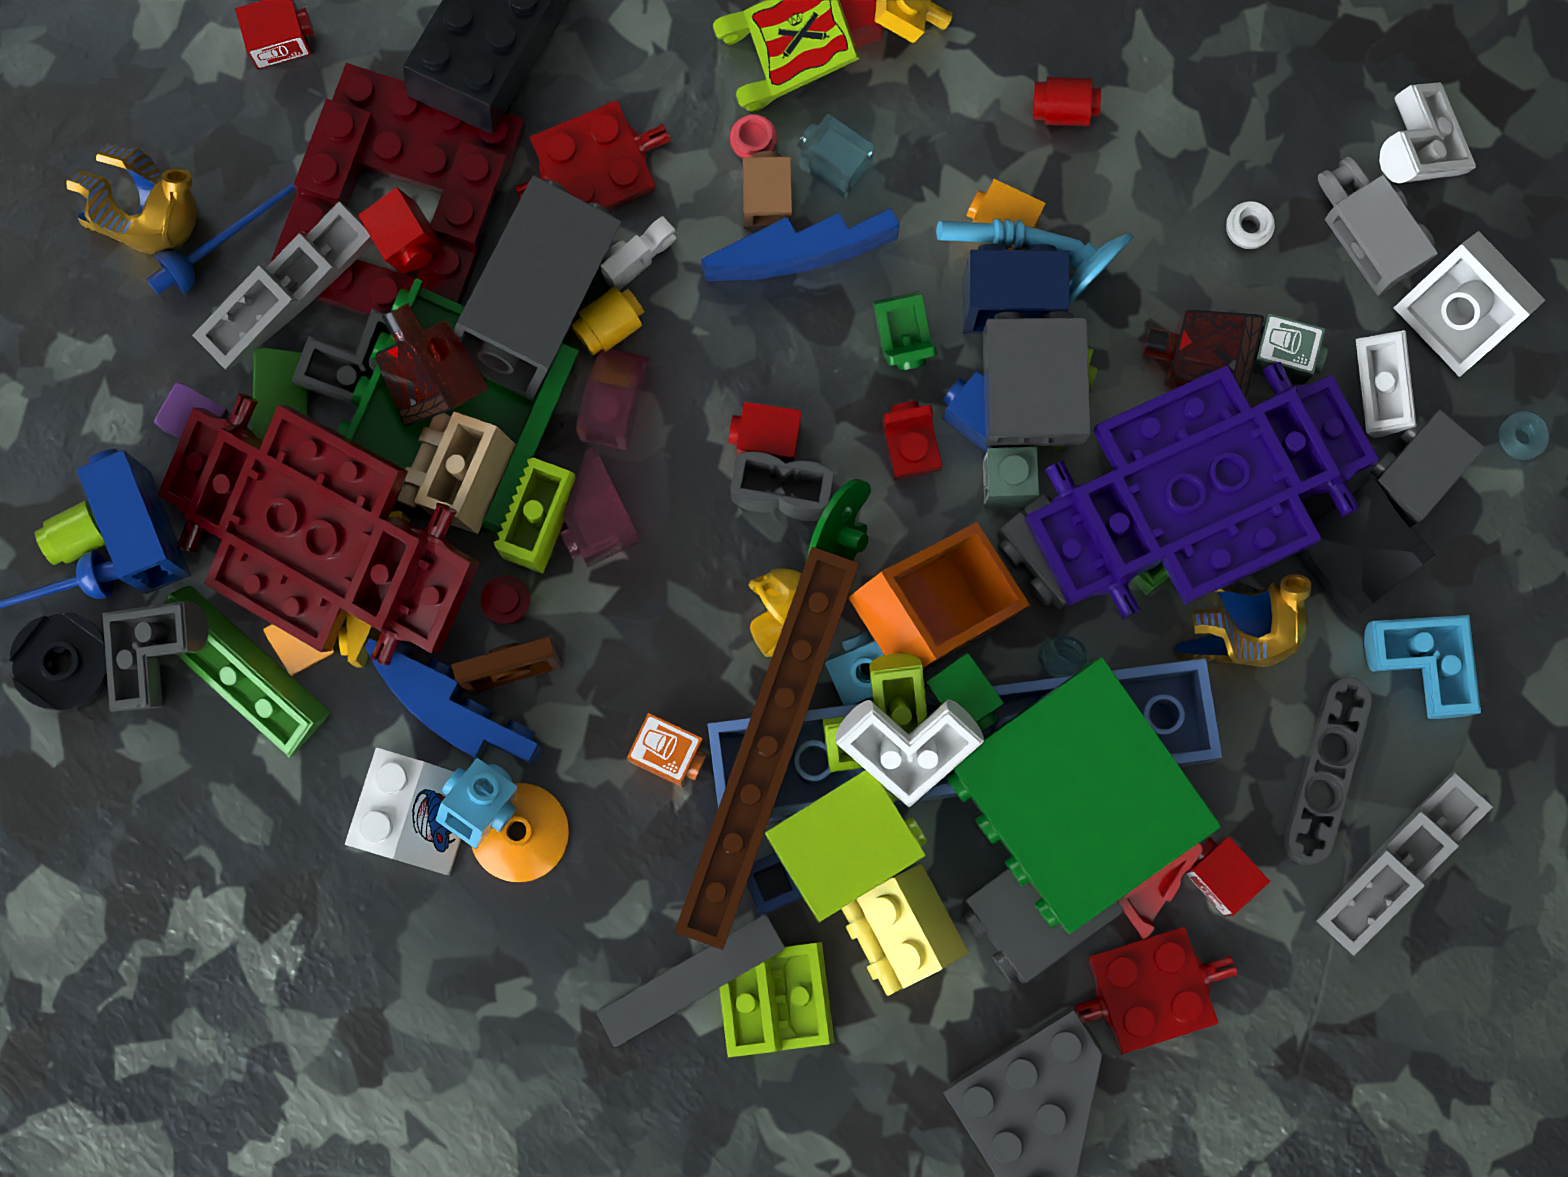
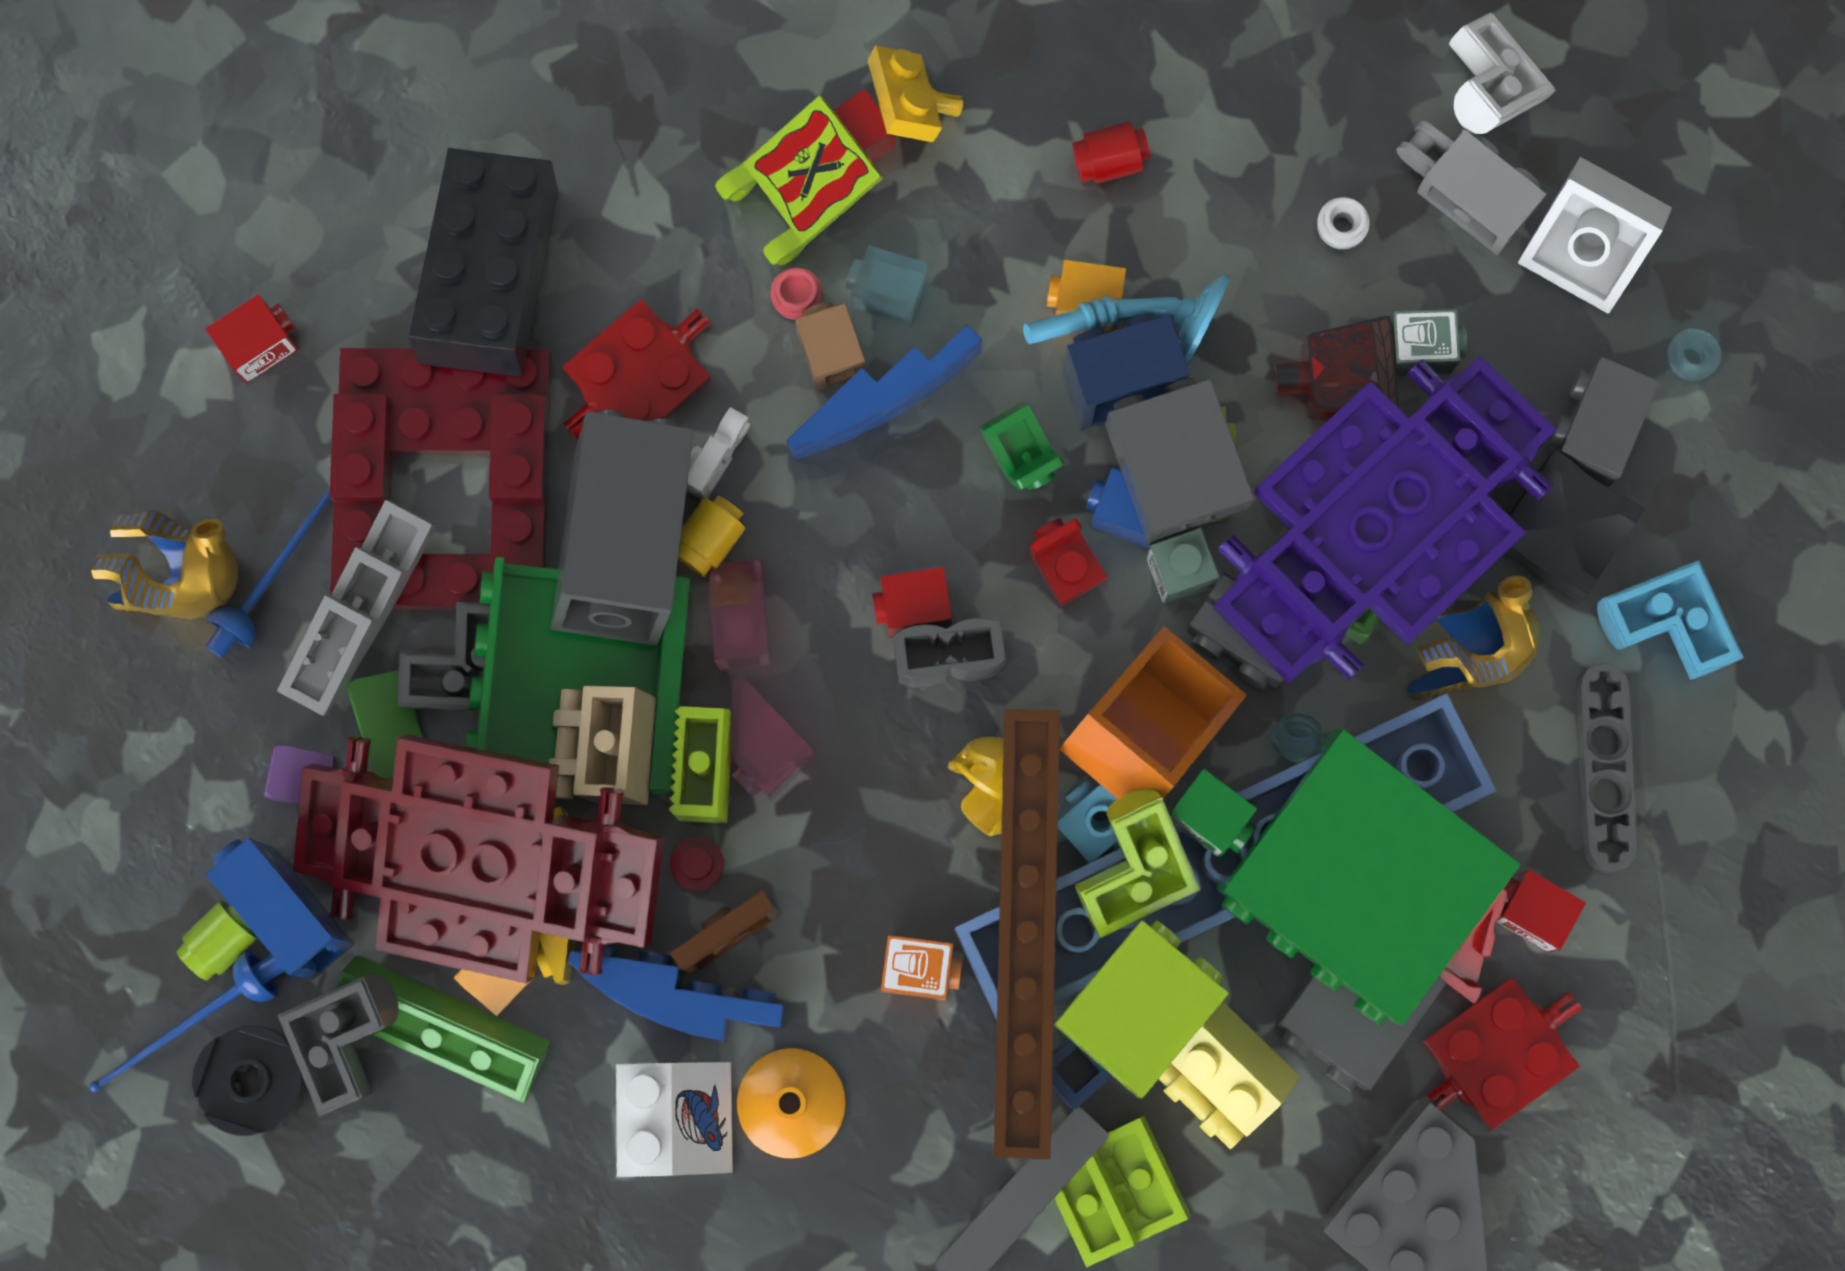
camera: 15 degrees left, 0 degrees up
red brick [358,187,443,275] -> none
clear red torso [375,303,489,427] -> none
medium azure brick [435,758,518,849] -> none
green piece [807,478,871,561] -> none
white brick [835,700,984,807] -> none
light grey slope [1316,770,1493,956] -> none
white slope [1356,330,1417,438] -> none

